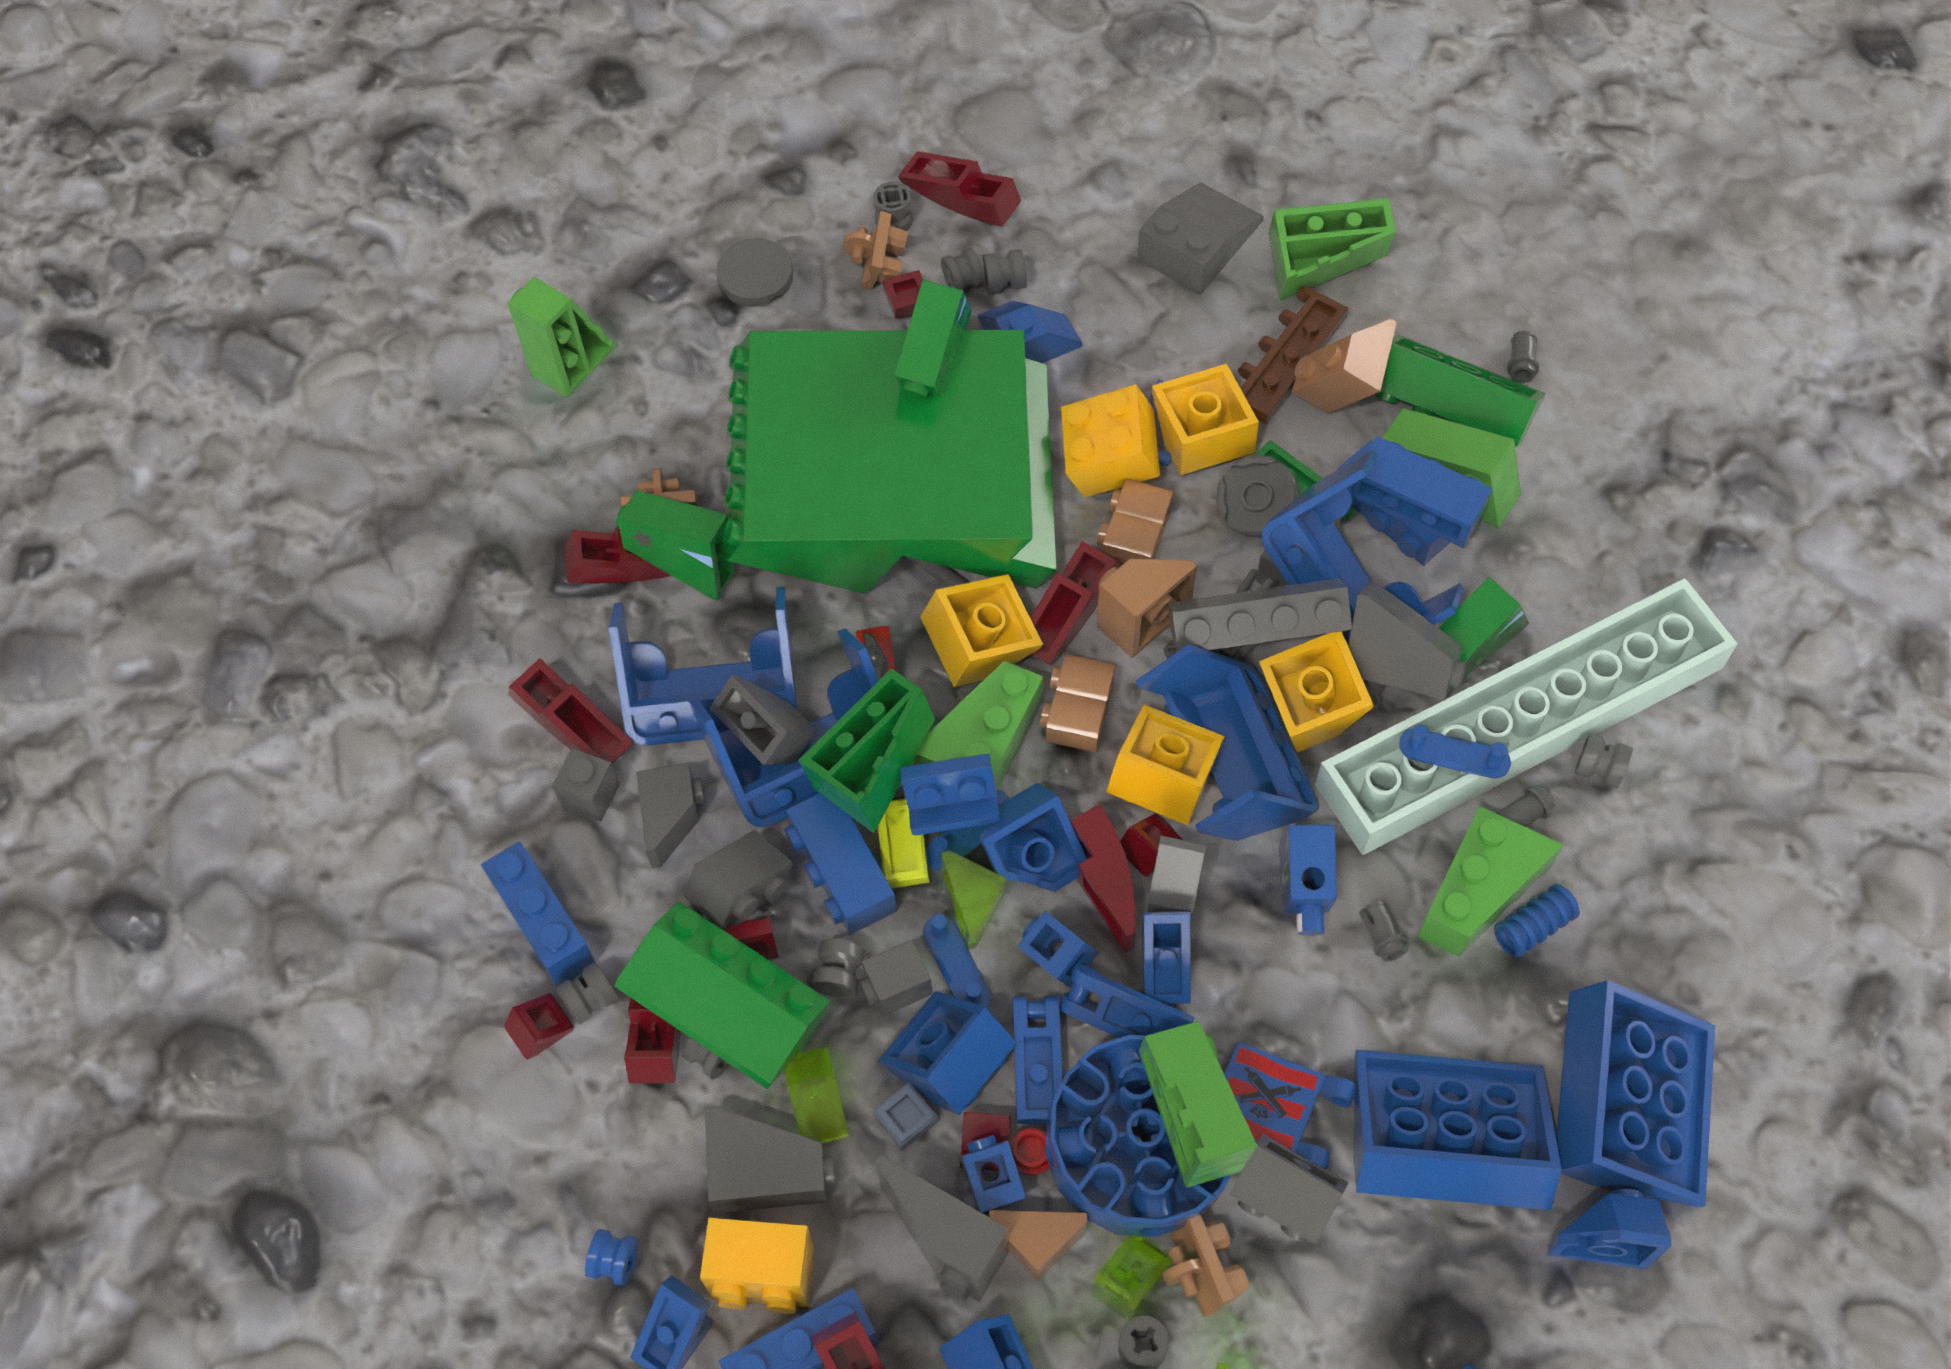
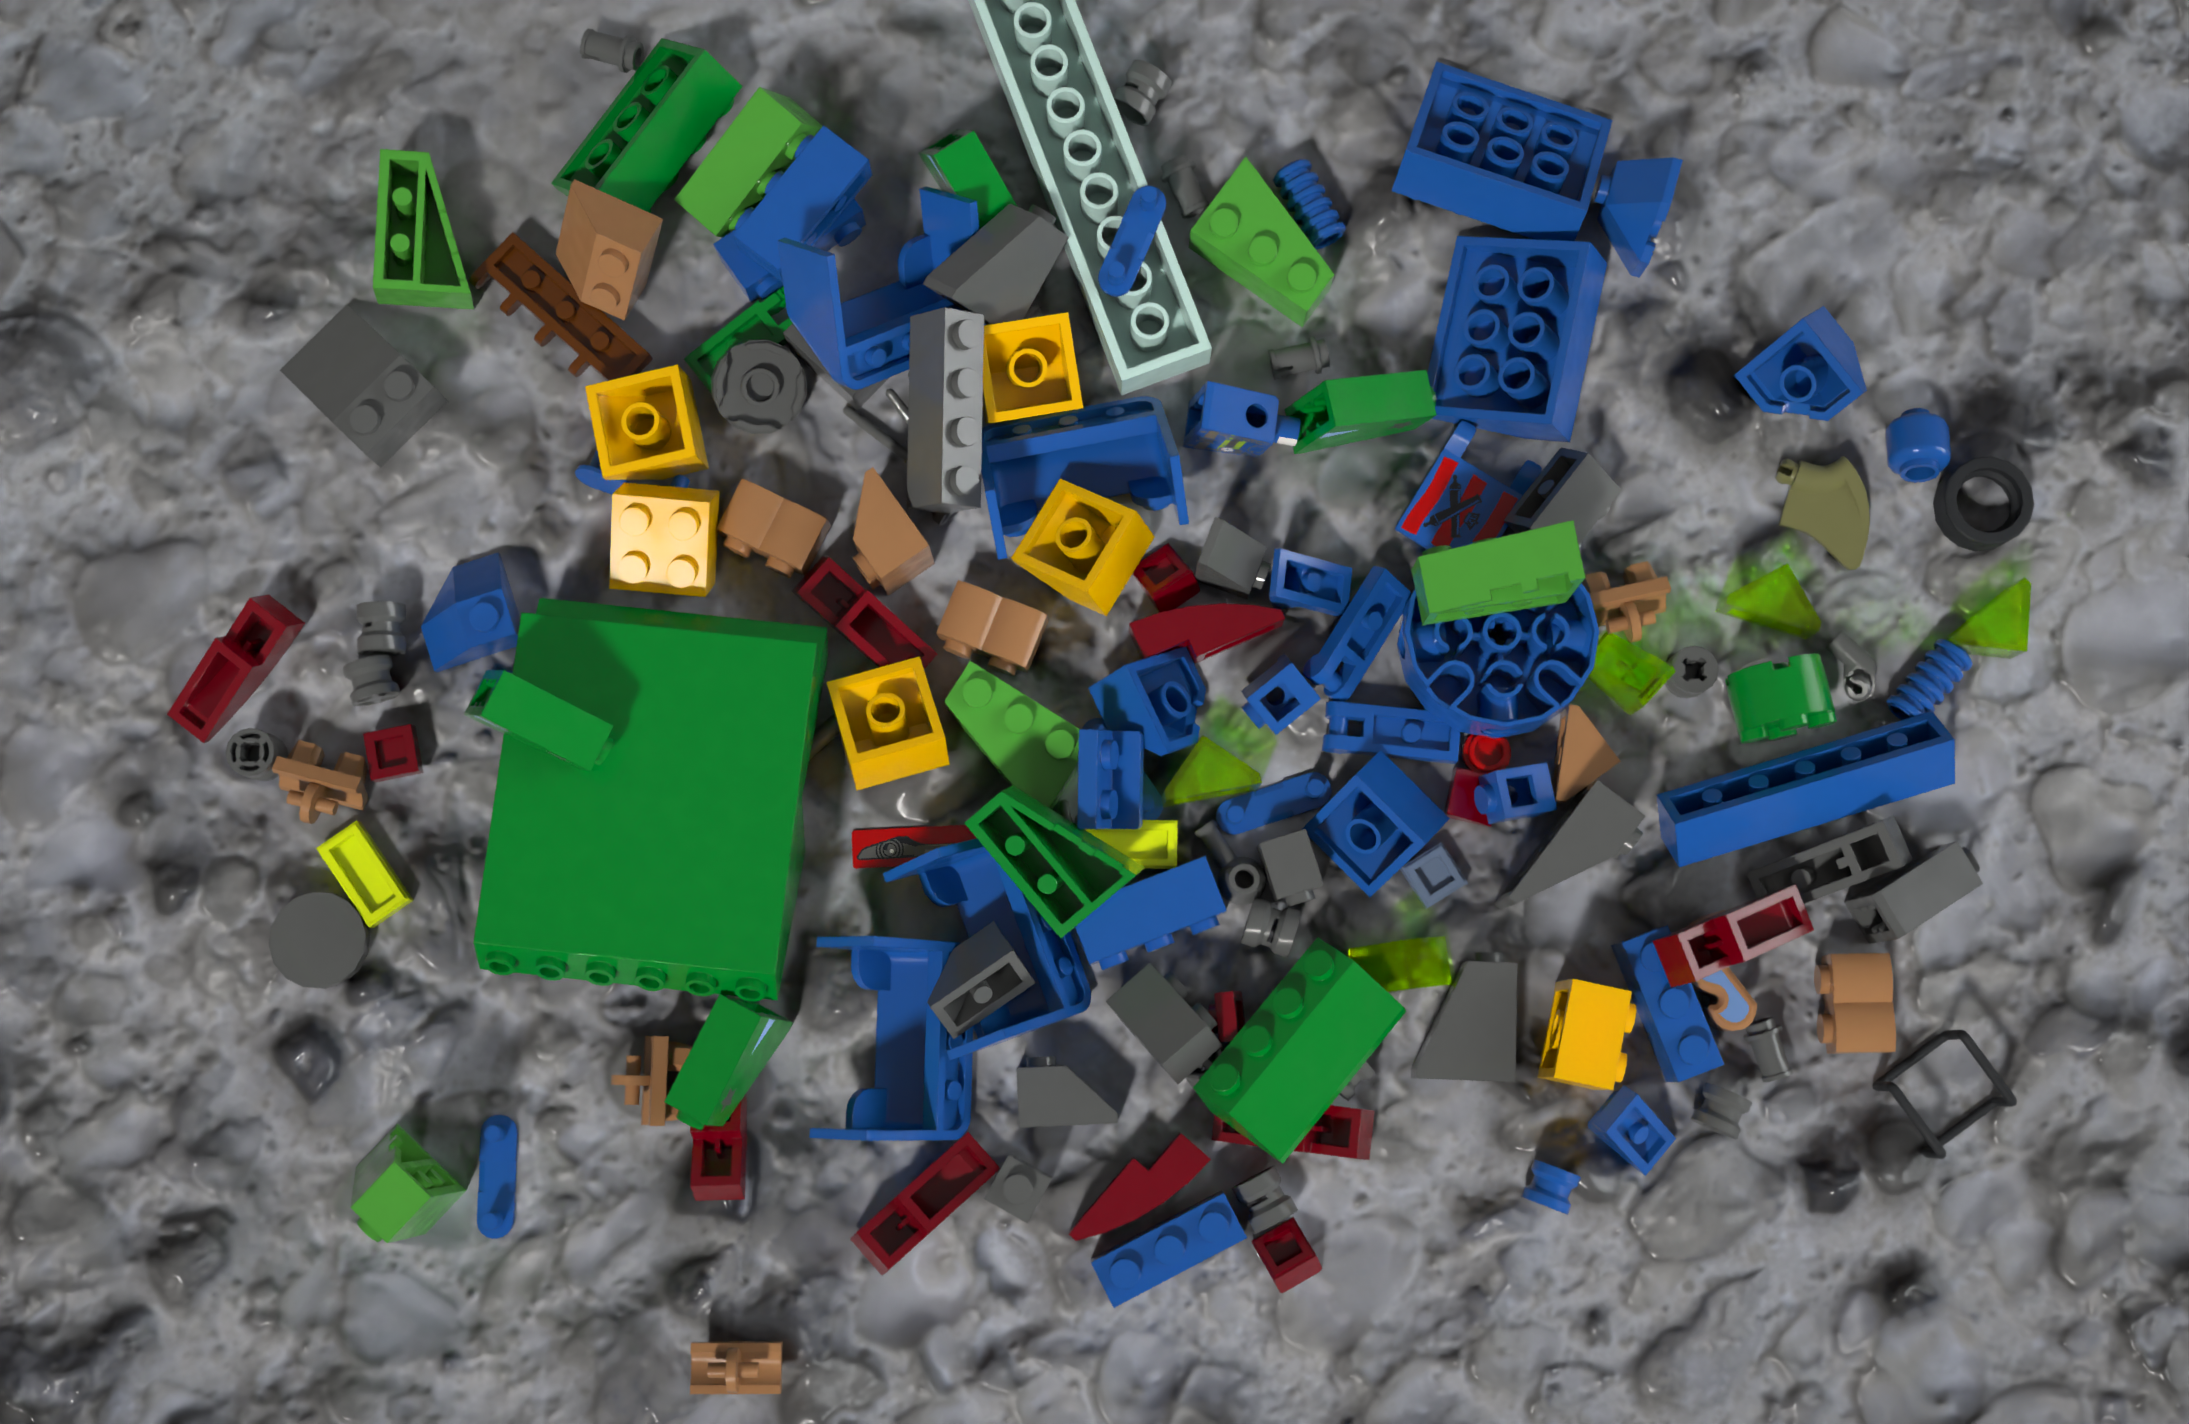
camera: 85 degrees left, 20 degrees up
none -> neon yellow tile [316,820,414,928]
none -> blue piece [477,1115,518,1239]
none -> medium nougat hips [690,1341,783,1394]
none -> dark red slope [1069,1132,1211,1241]
none -> dark grey bar [1194,819,1266,905]
none -> green slope [1285,370,1437,454]

